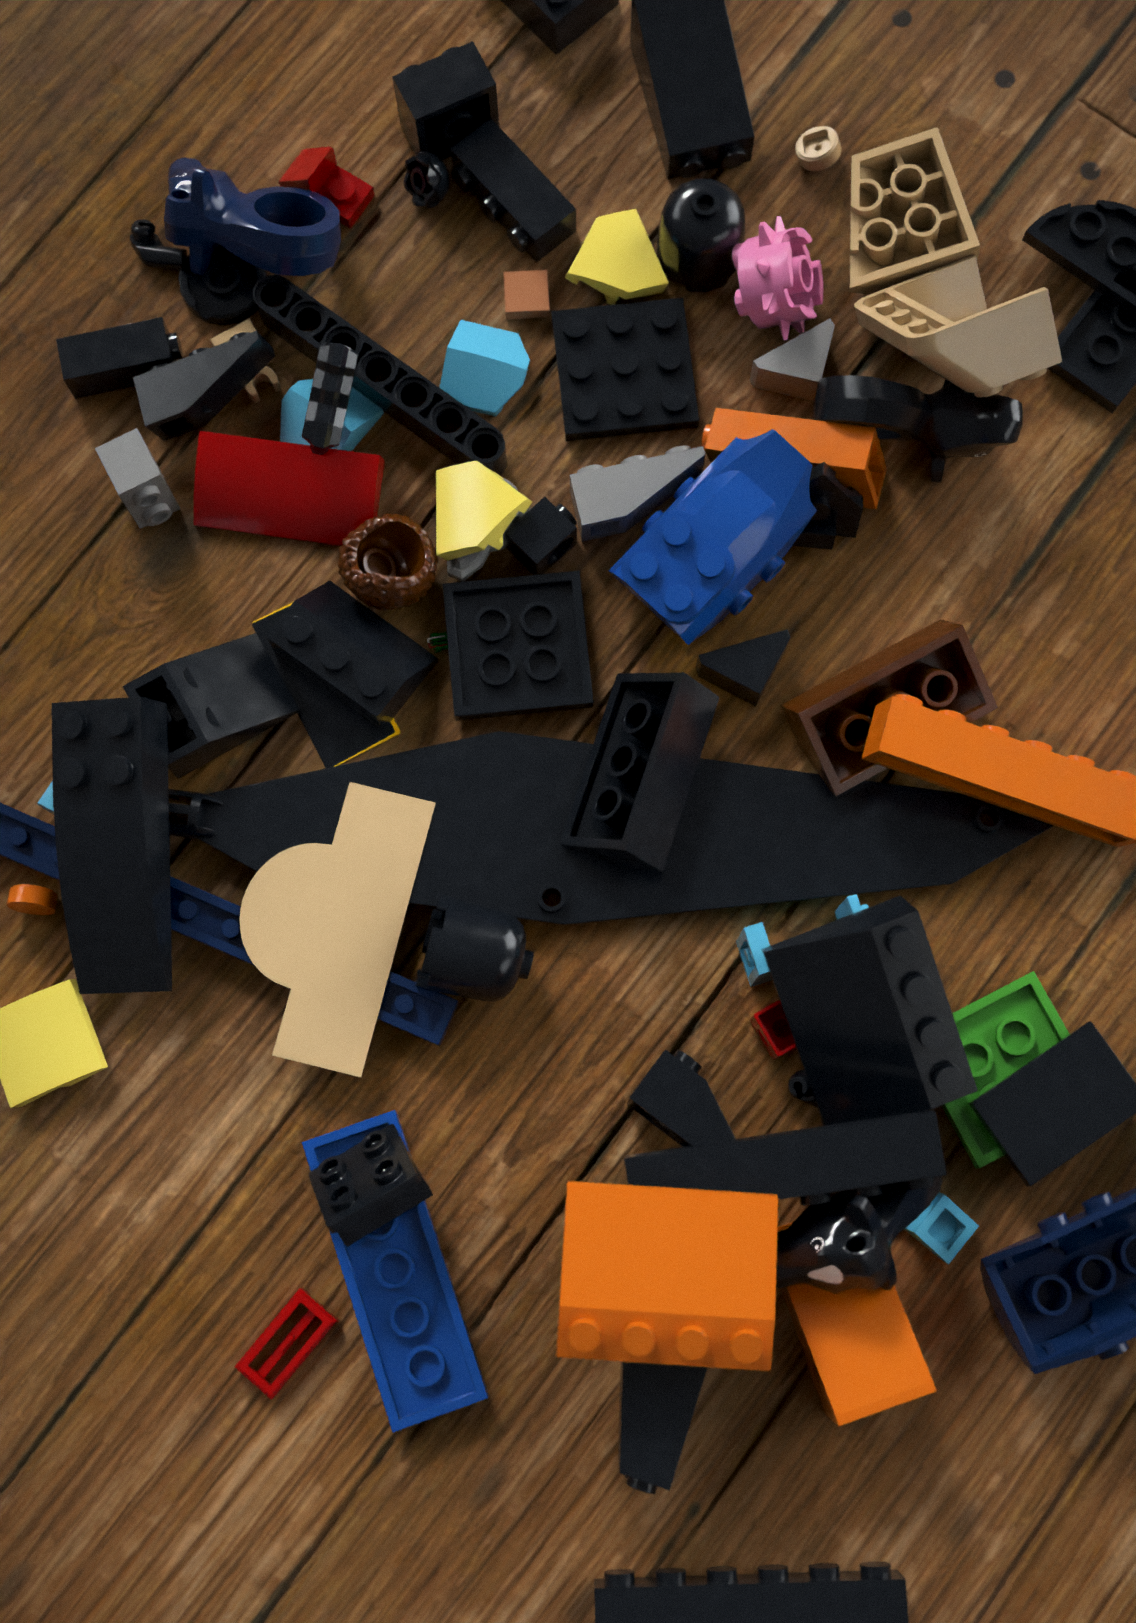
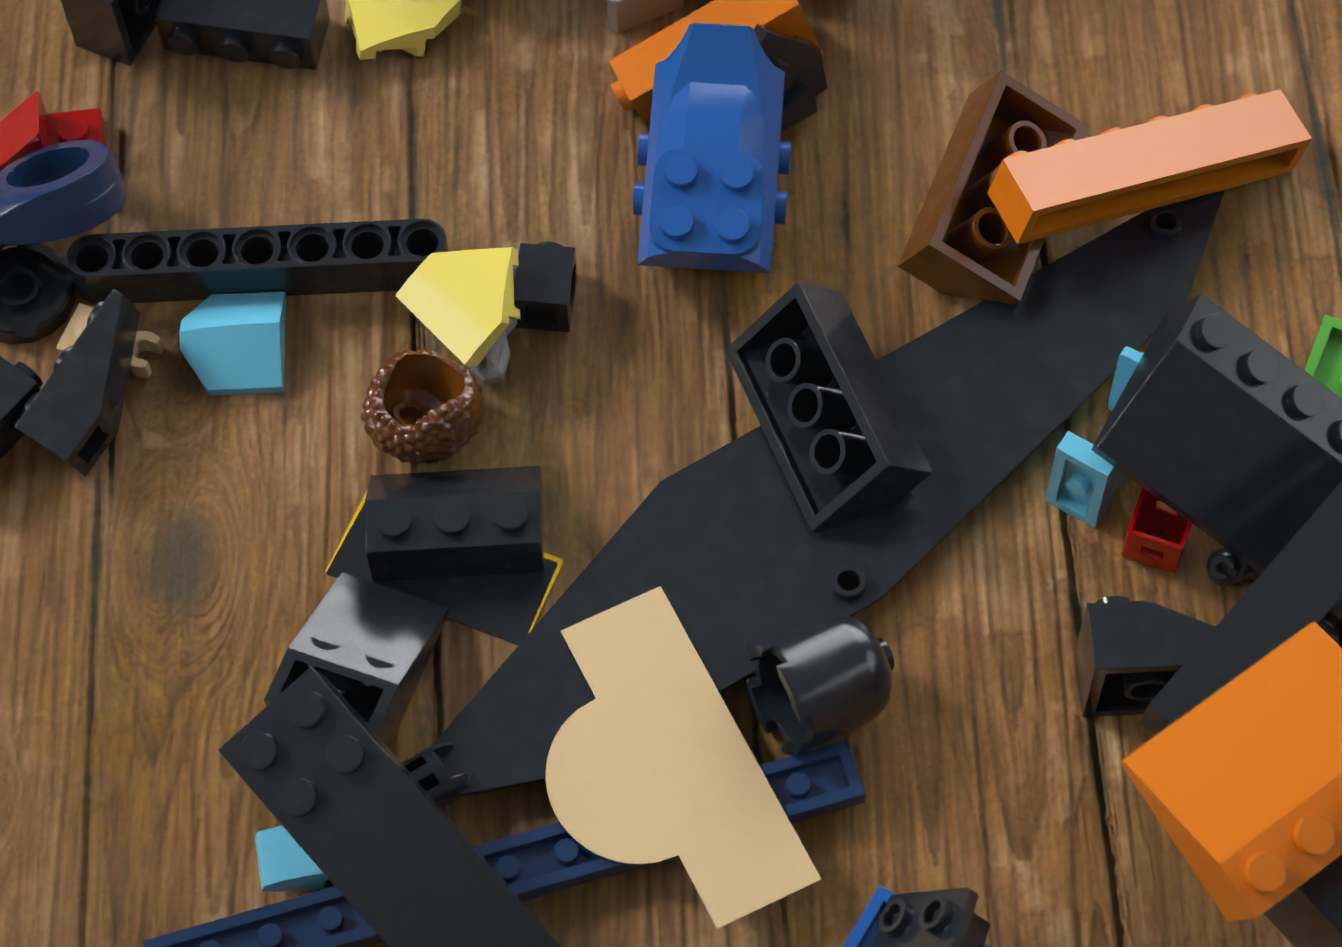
camera: 40 degrees left, 15 degrees down
light grey brick [95,428,180,529] -> none
red slope [193,431,385,546] -> none
black rock [302,343,358,455] -> none
black plate [403,151,450,209] -> none
green piece [427,632,448,653] -> none
medium azure slope [439,320,530,417] -> none
black plate [443,571,593,721] -> none
nougat tile [503,270,550,320] -> none
black plate [551,298,699,441] -> none
light grey slope [570,445,705,542] -> none
black slope [696,629,790,706] -> none

